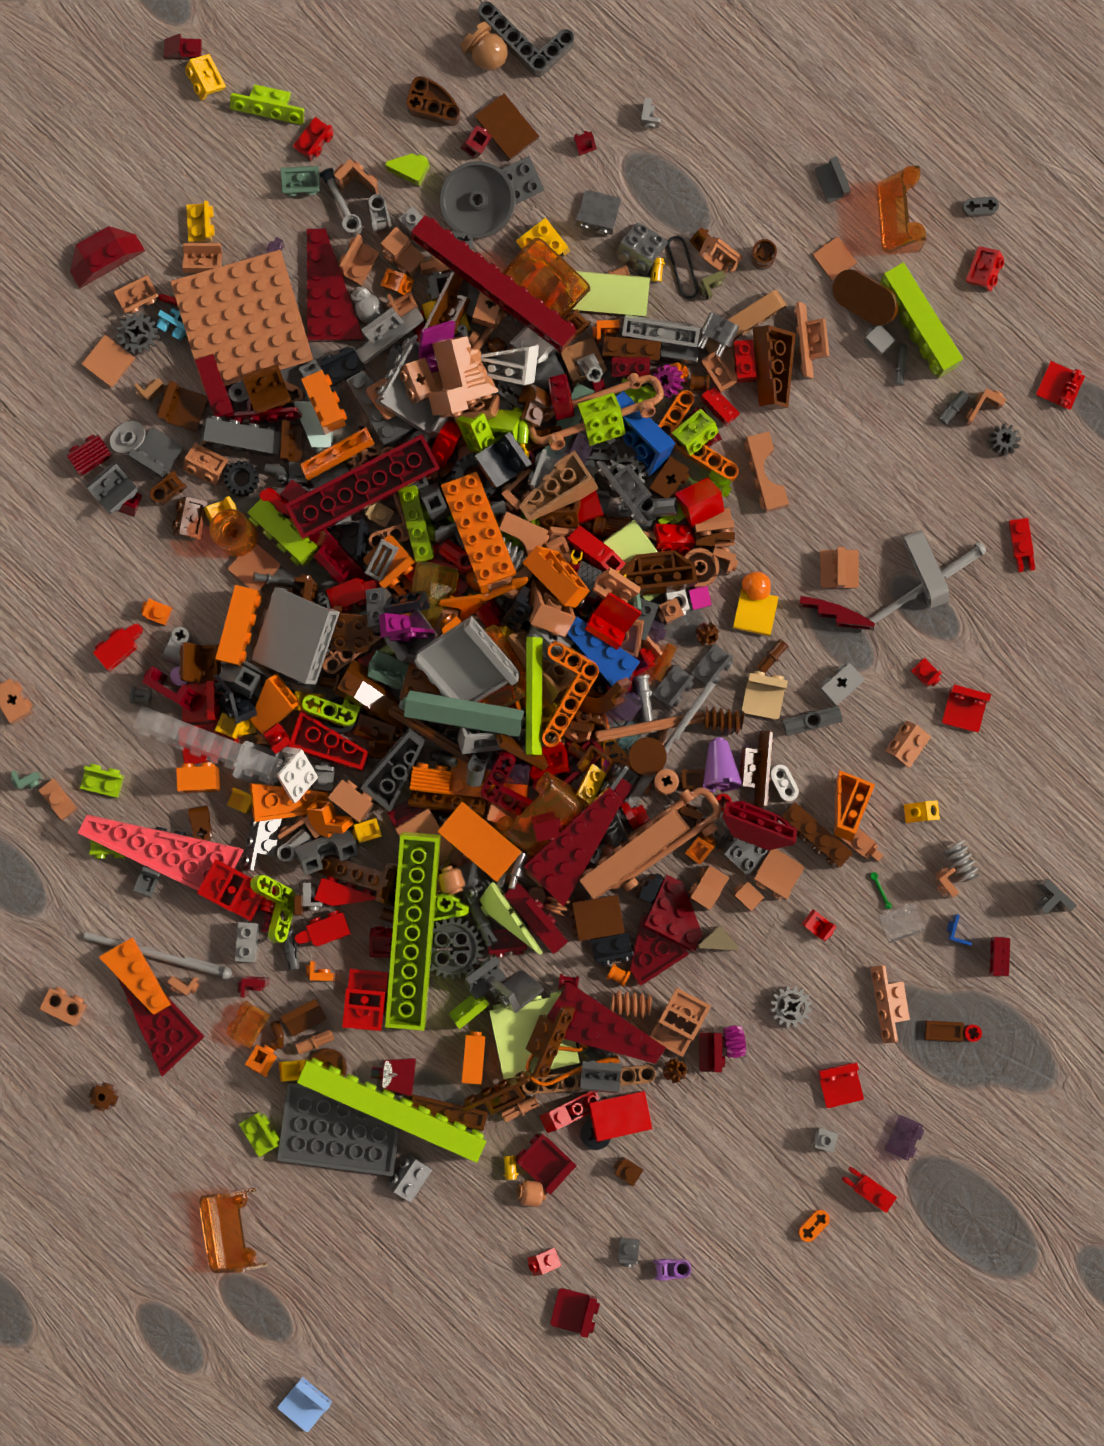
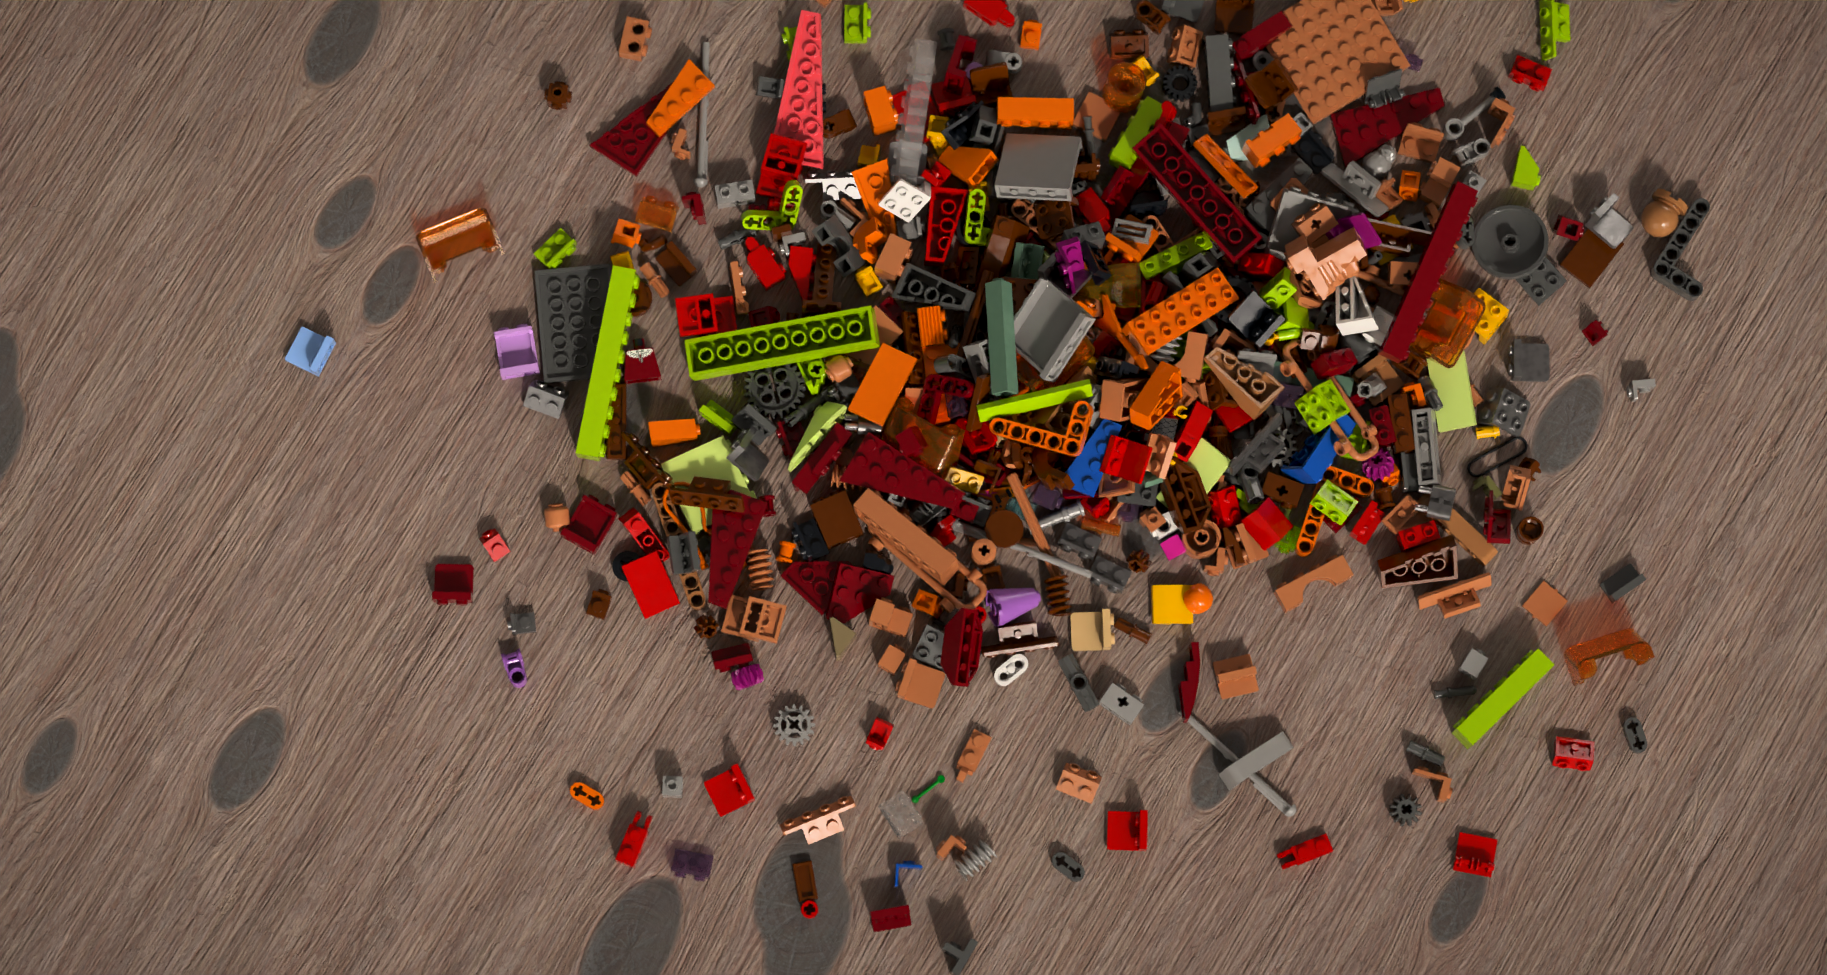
camera: 75 degrees right, 5 degrees down
sand green bracket [281,165,321,196] -> none
orange bracket [306,961,335,981] -> none
tan bracket [364,502,395,529] -> none
reddish brown beam [407,76,460,126] -> none
yellow pin [503,1156,518,1180] -> none
reddish brown brick [781,802,853,868] -> none
reddish brown tile [832,269,898,326] -> none
orange wedge [834,770,875,842] -> none
yellow bracket [904,801,940,823] -> none
red bracket [910,658,942,688] -> none
none -> lavender panel [494,324,540,380]
none -> nougat hinge [729,261,749,316]
none -> dark grey beam [1052,852,1085,882]
none -> dark grey hinge [1364,68,1405,109]
none -> dark grey axle [1417,376,1443,411]
none -> dark red bracket [1483,490,1511,544]
none -> flat silver bracket [1585,193,1633,249]

